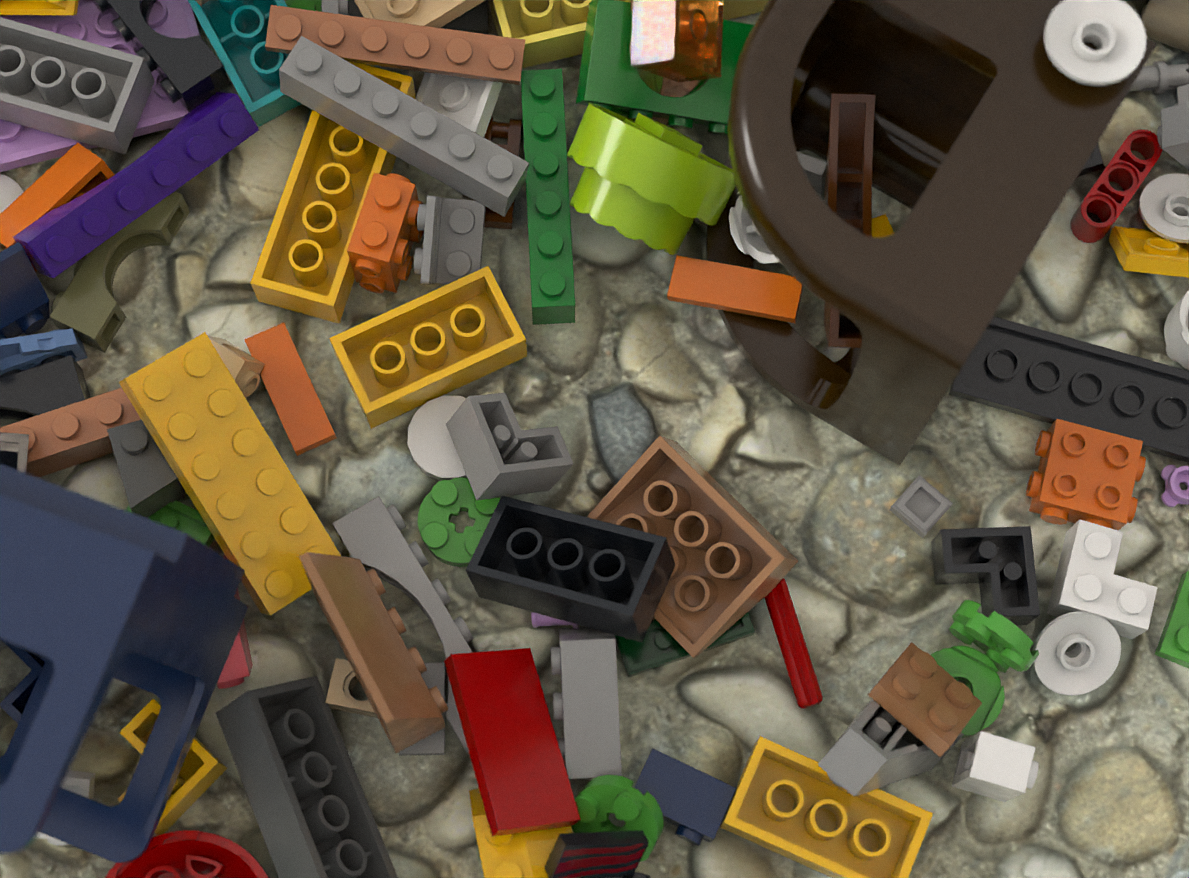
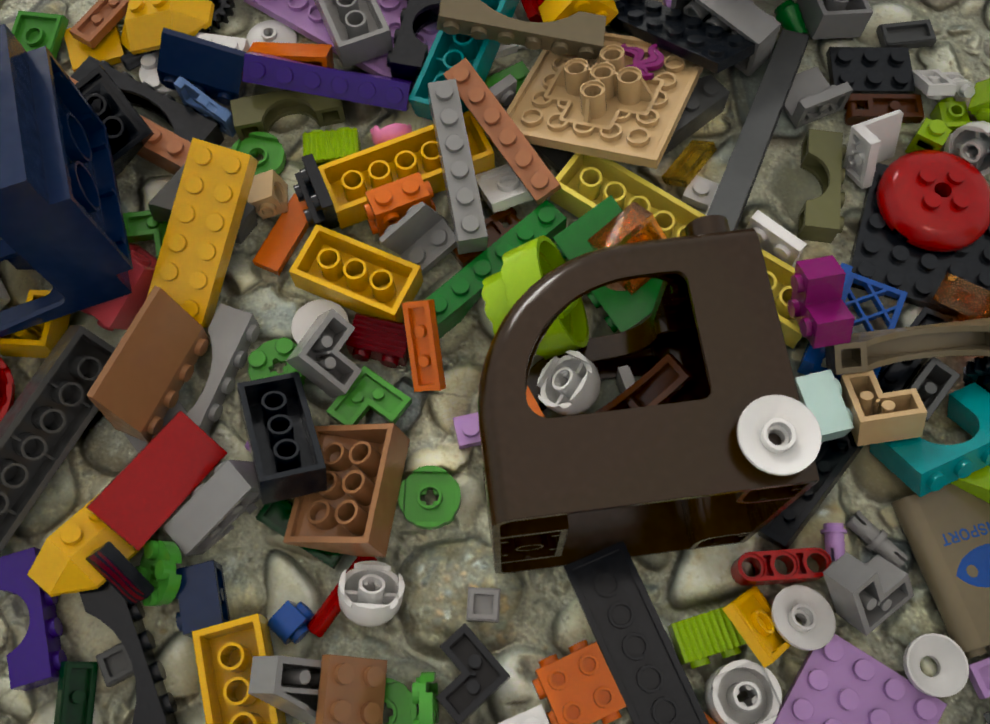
camera: 55 degrees right, 5 degrees down
none -> bright green plate [231,132,286,175]
none -> blue plate [267,600,314,644]
none -> black plate [293,154,340,229]
none -> lime brick [302,127,361,166]
none -> bright green plate [326,365,412,425]
none -> white cylinder [338,560,405,627]
none -> dark red brick [346,313,409,368]
none -> bright pink hair [370,123,412,145]
none -> bright green plate [398,466,461,530]
none -> orange plate [402,299,446,392]
none -> lavender plate [453,412,481,449]
none -> lime brick [667,606,747,669]
none -> lavender pin [820,523,847,562]

